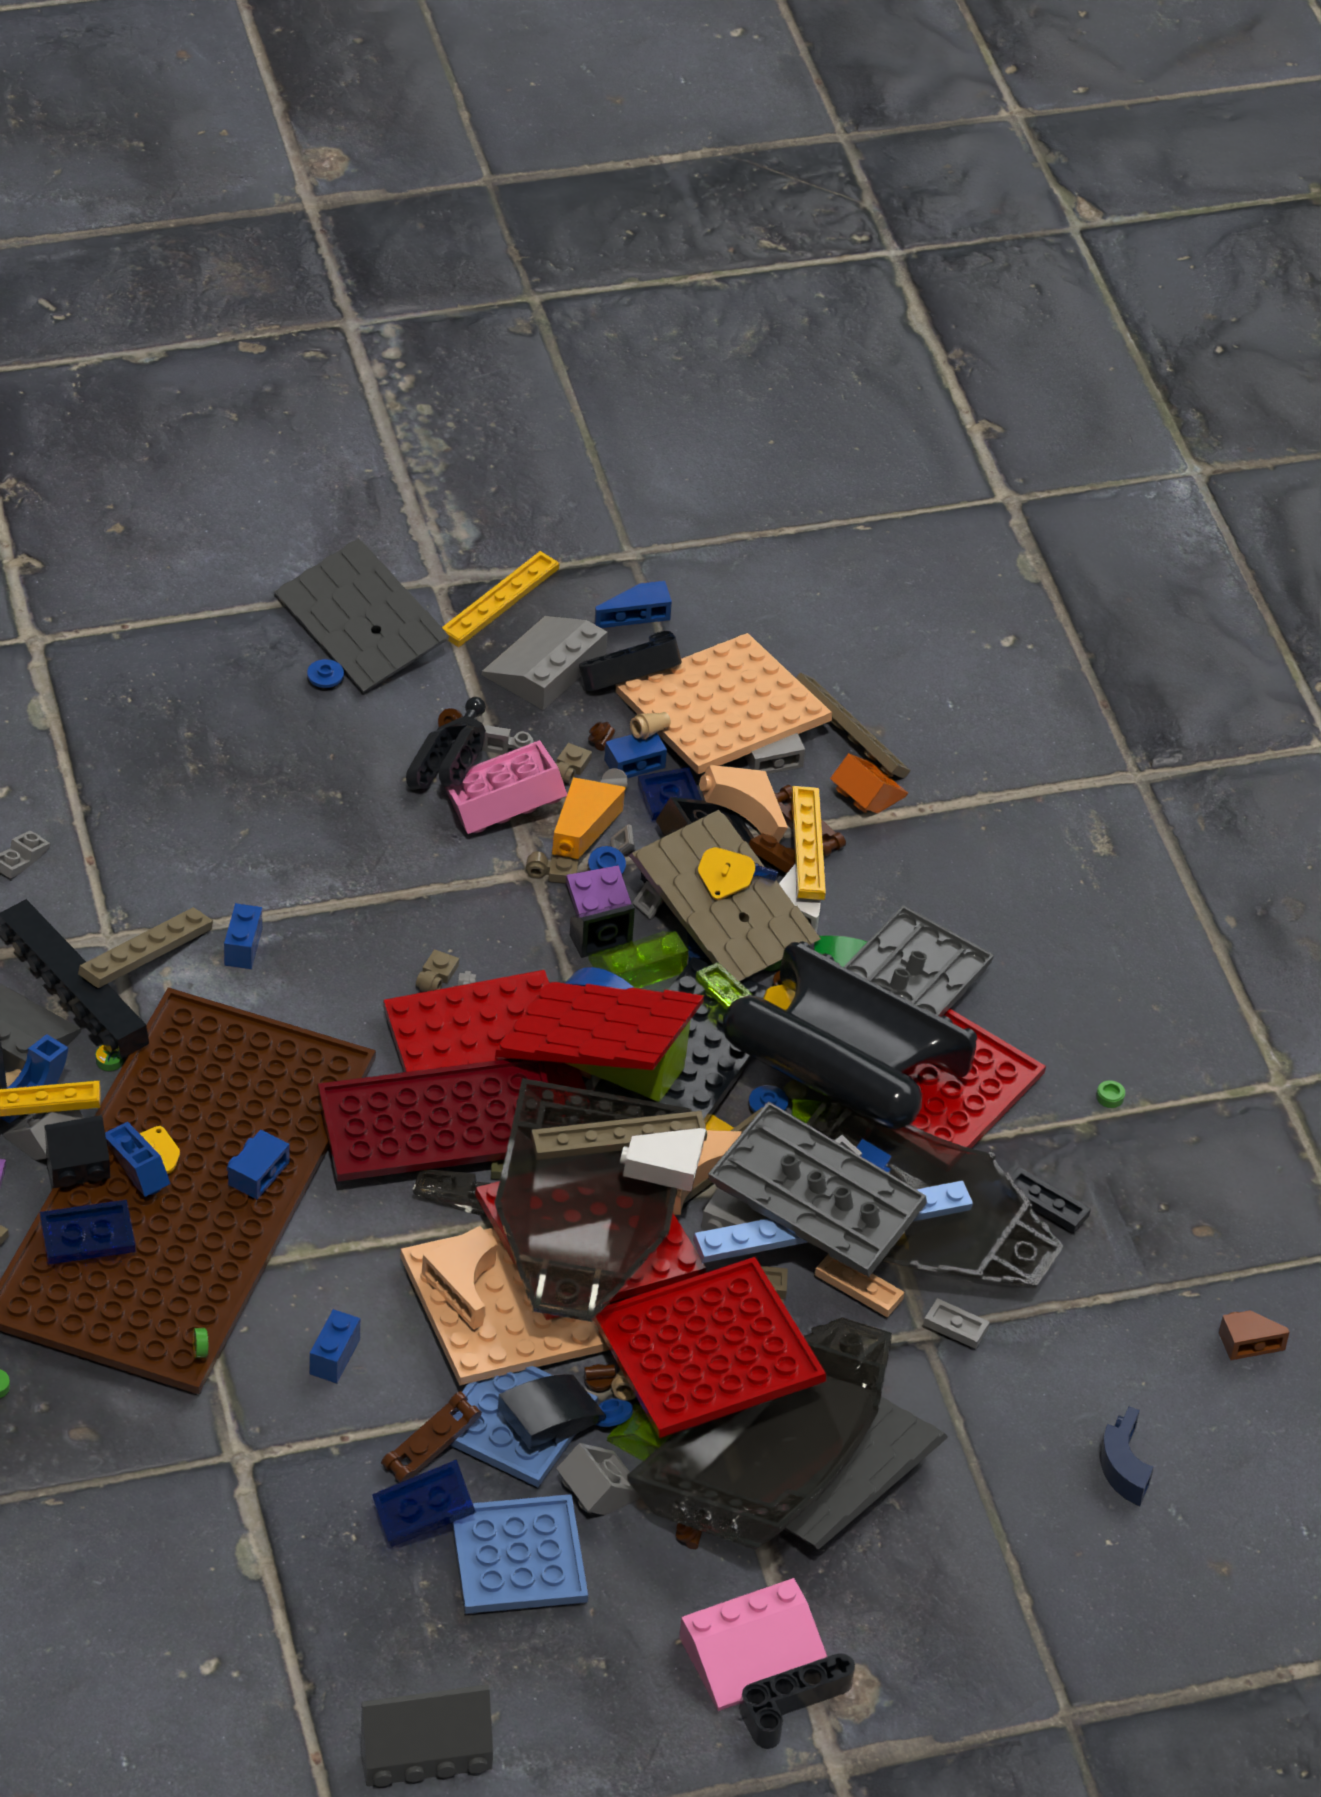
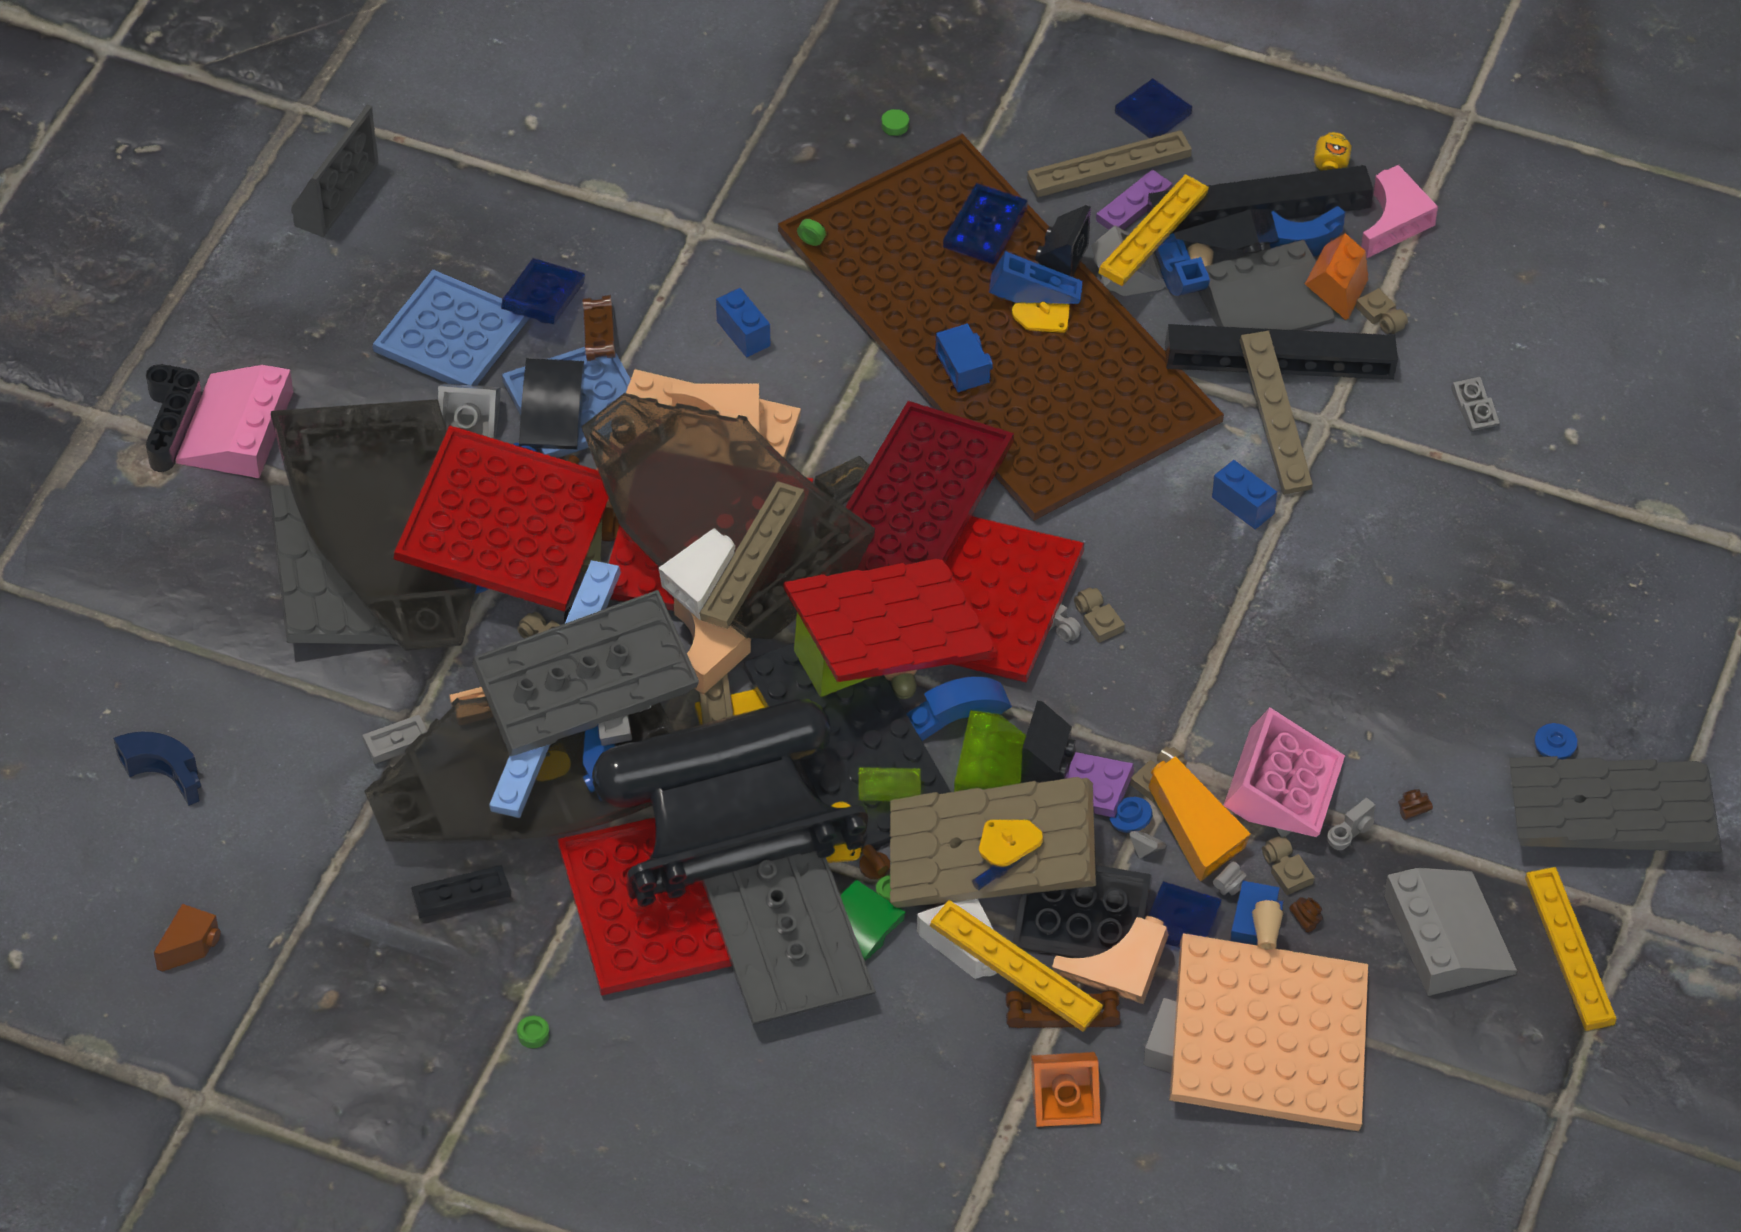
camera: 130 degrees right, 5 degrees up
black piece [406,697,486,790] -> none
black beam [579,631,682,691] -> none
blue slope [594,581,672,628] -> none
reddish brown plate [749,833,795,873] -> none
dark tan plate [796,672,911,779] -> none

